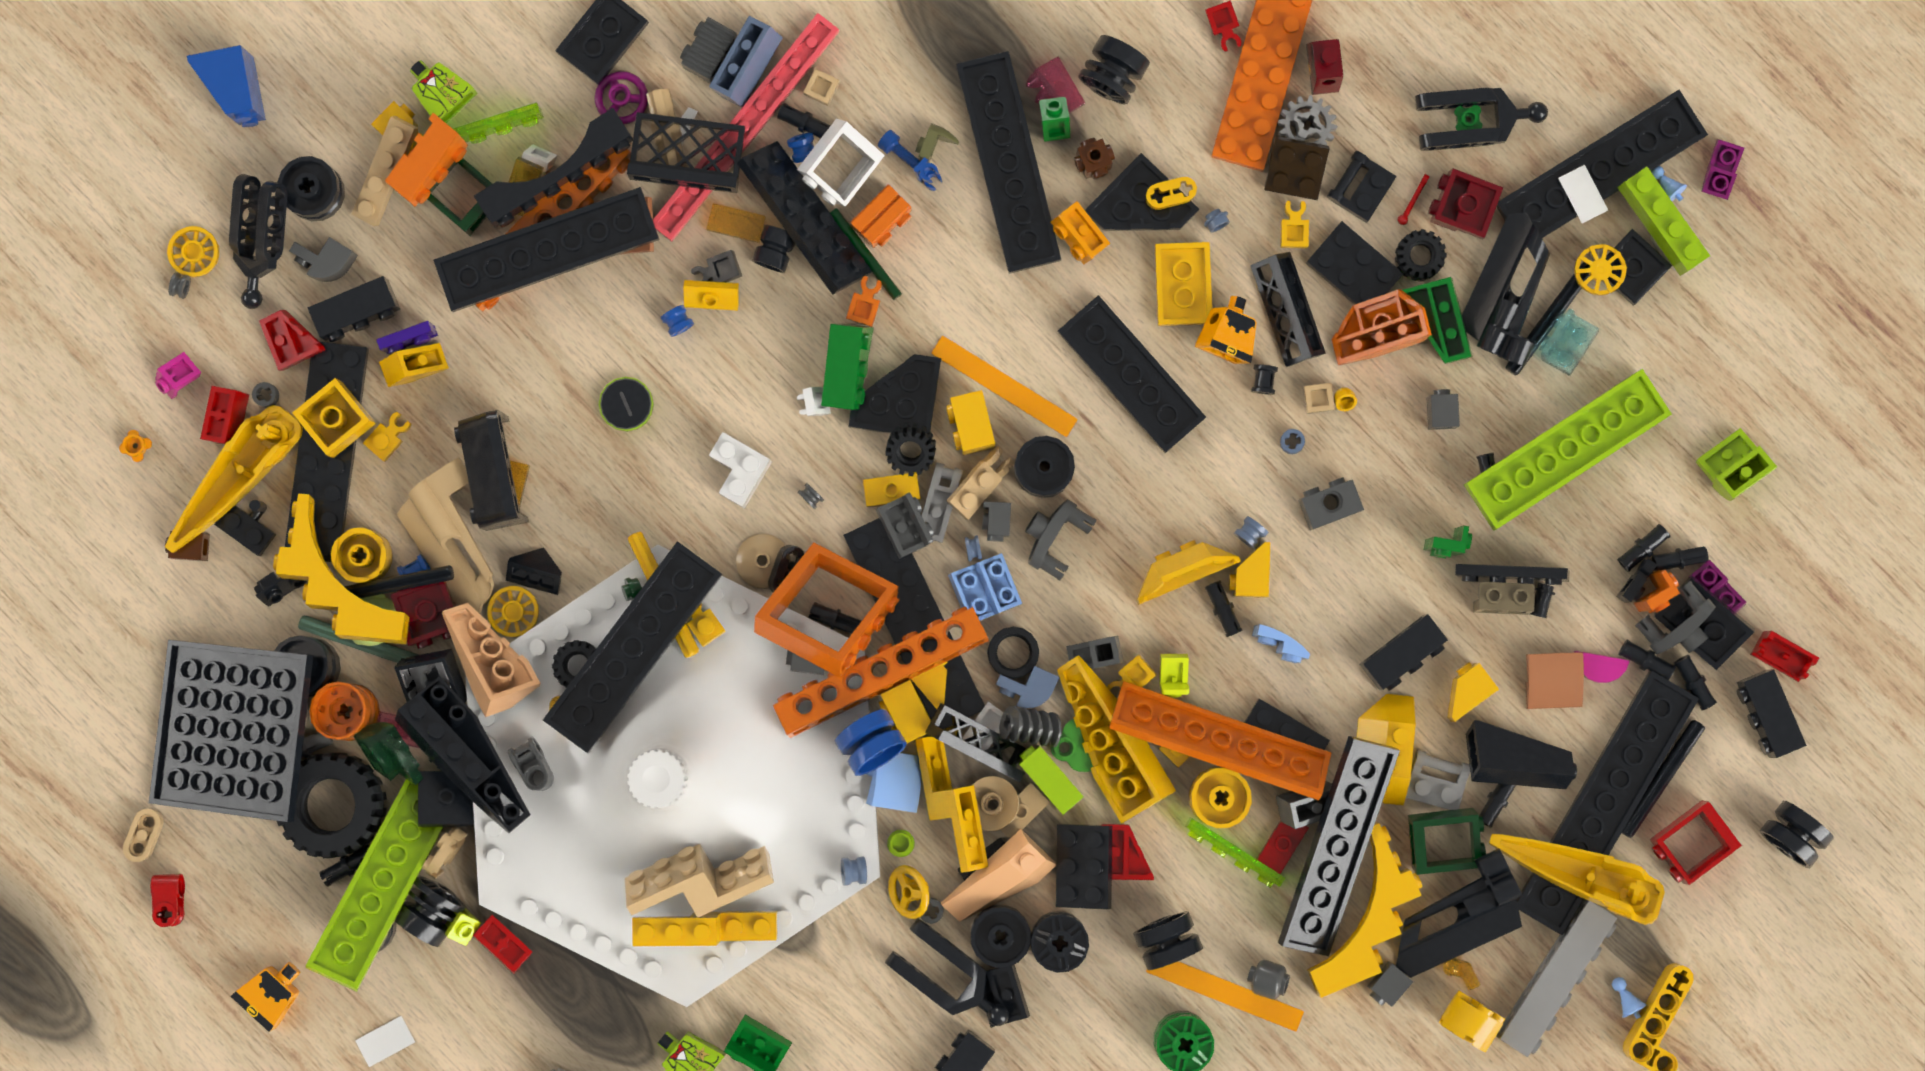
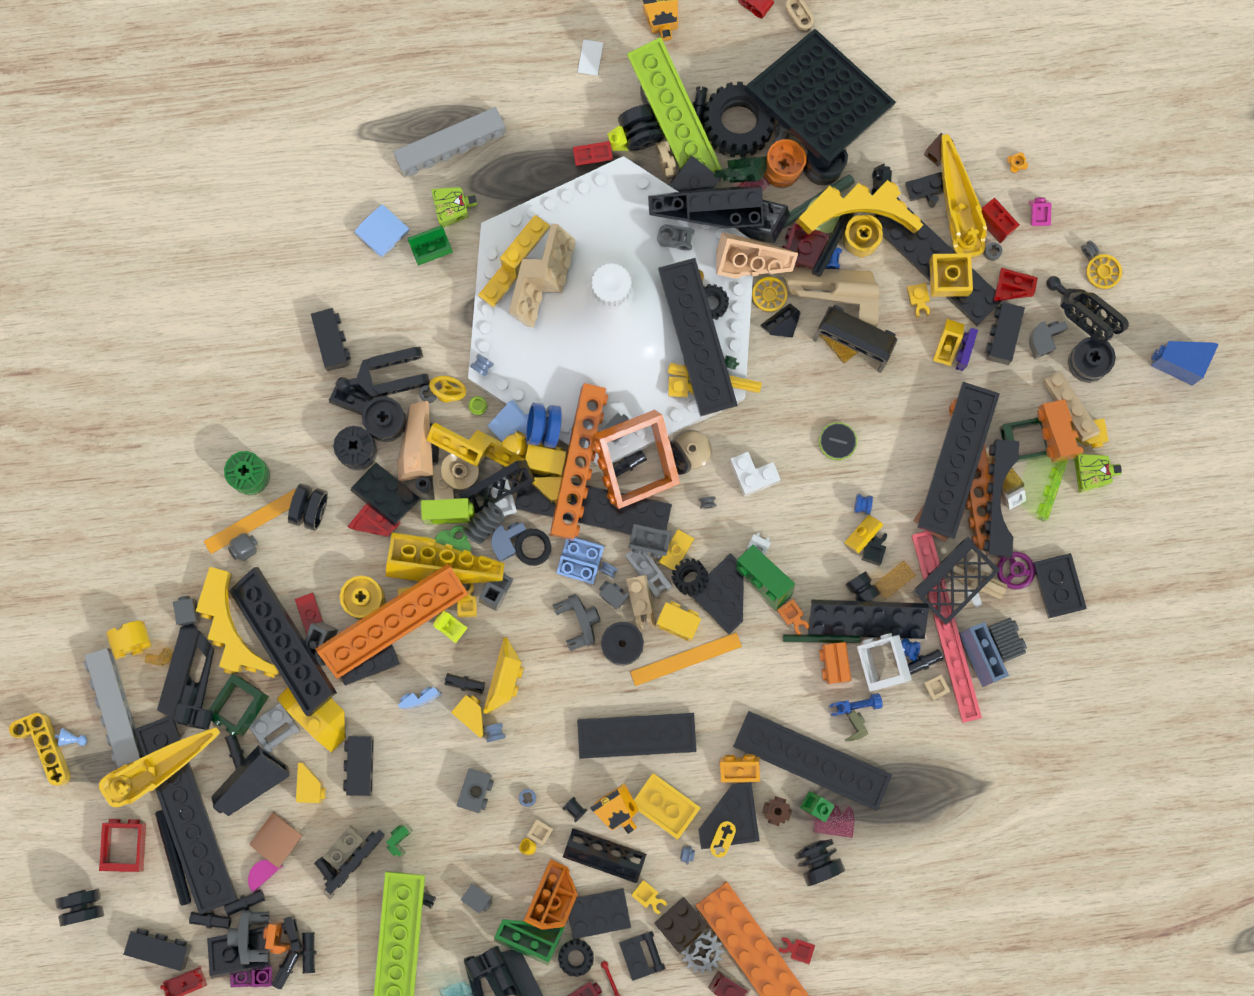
camera: 130 degrees right, 5 degrees down
clear neon green plate [1185,817,1285,888] -> none
none -> black pin [415,477,431,493]
none -> yellow brick [501,431,528,456]

